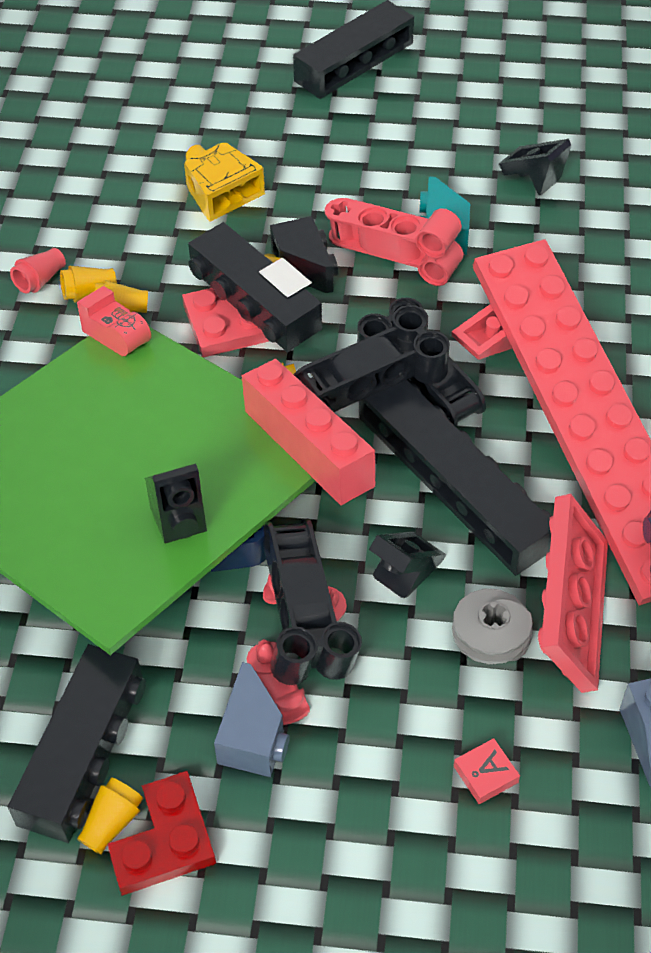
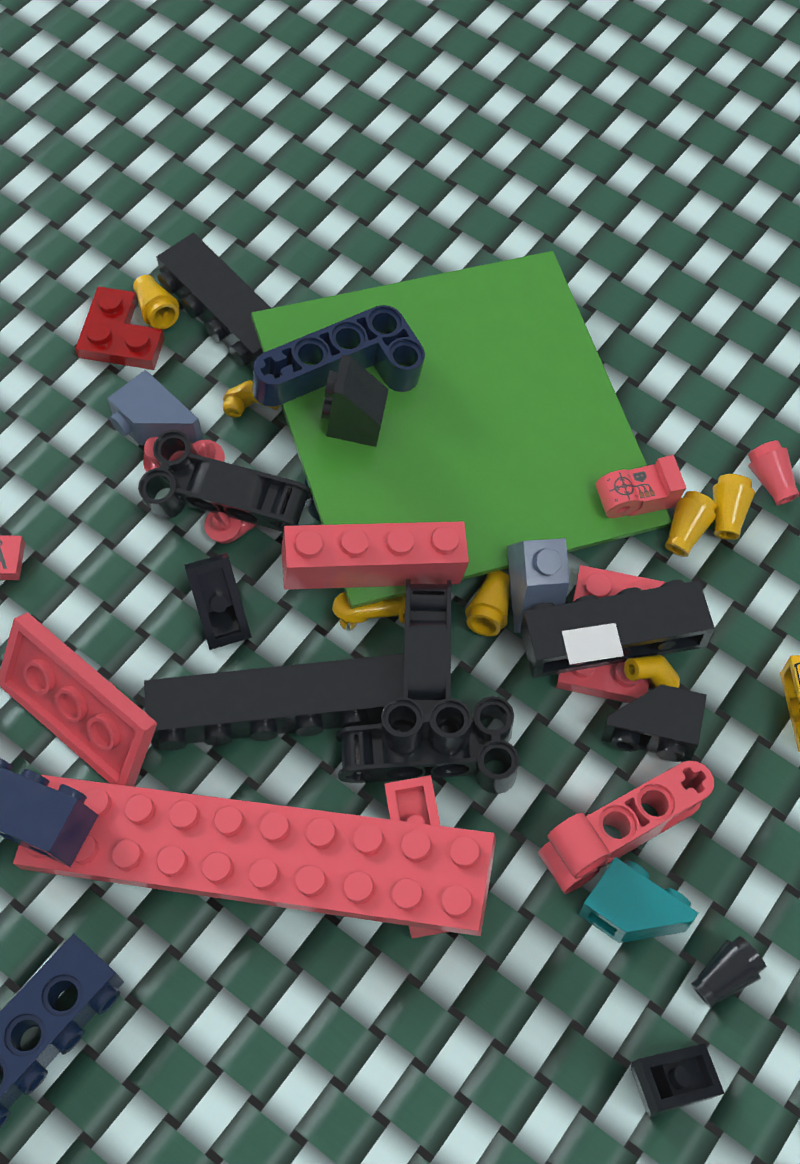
camera: 120 degrees right, 10 degrees up
light grey piece [452,589,533,664] -> none
none -> yellow arm [223,380,279,418]
none -> dark blue beam [252,305,425,407]
none -> sand blue slope [507,538,570,633]
none -> black cone [691,936,767,1008]

